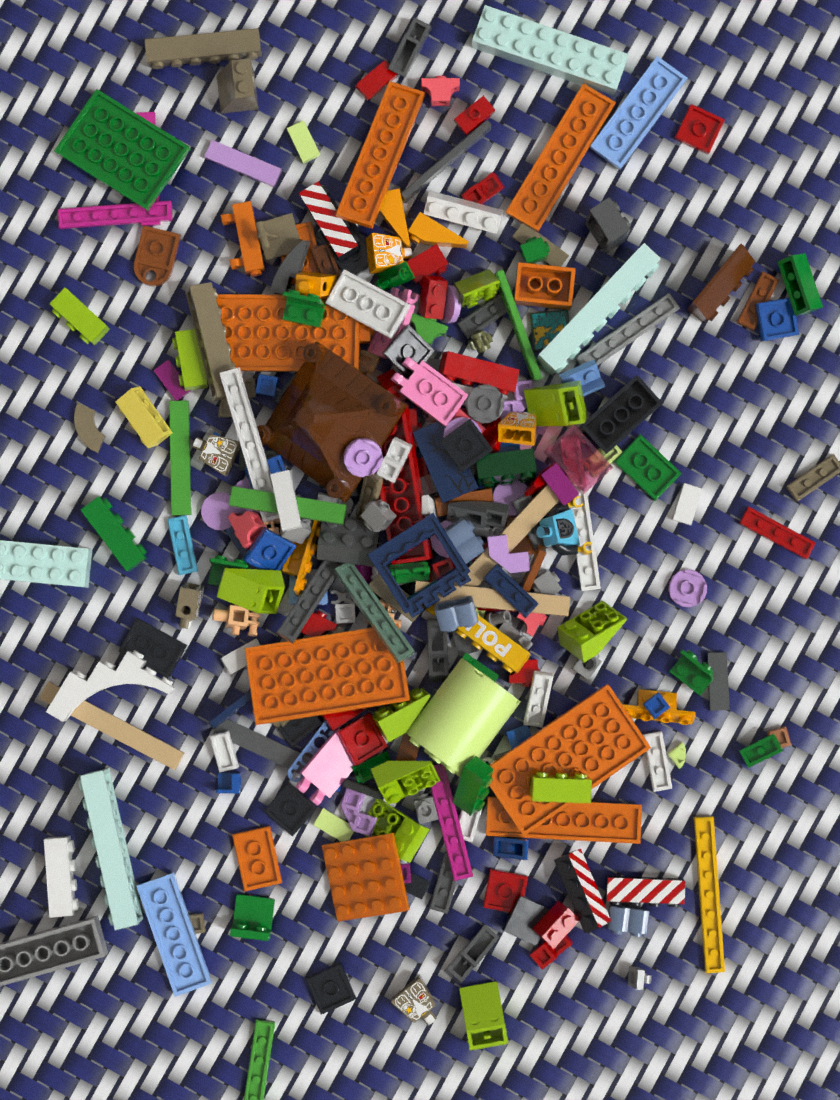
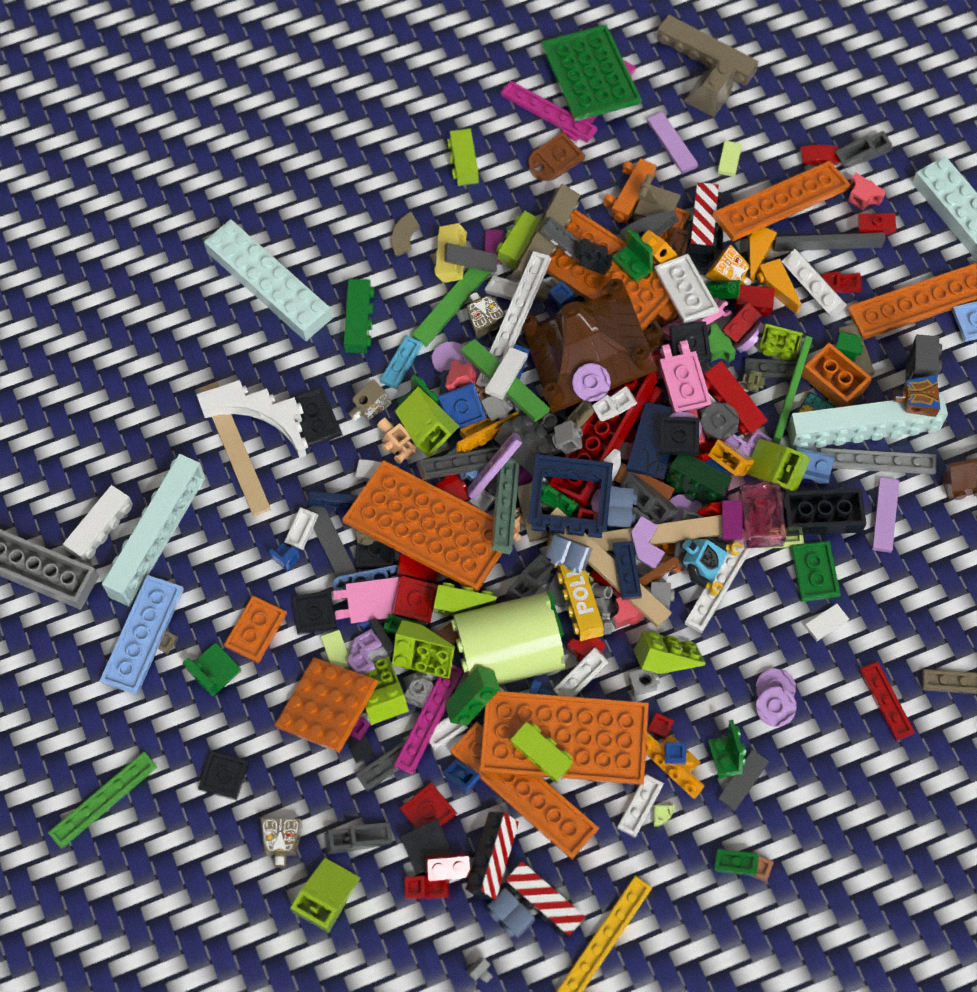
camera: 45 degrees right, 20 degrees down
none -> dark grey tile [444,243,497,273]
none -> lavender tile [467,432,522,500]
none -> white tile [484,275,519,301]
none -> dark grey plate [539,217,581,263]
none -> black piece [575,238,612,275]
none -> red tile [647,712,674,740]
none -> lavender tile [756,686,796,727]
none -> lavender tile [872,477,899,553]
none -> torso [893,375,940,417]

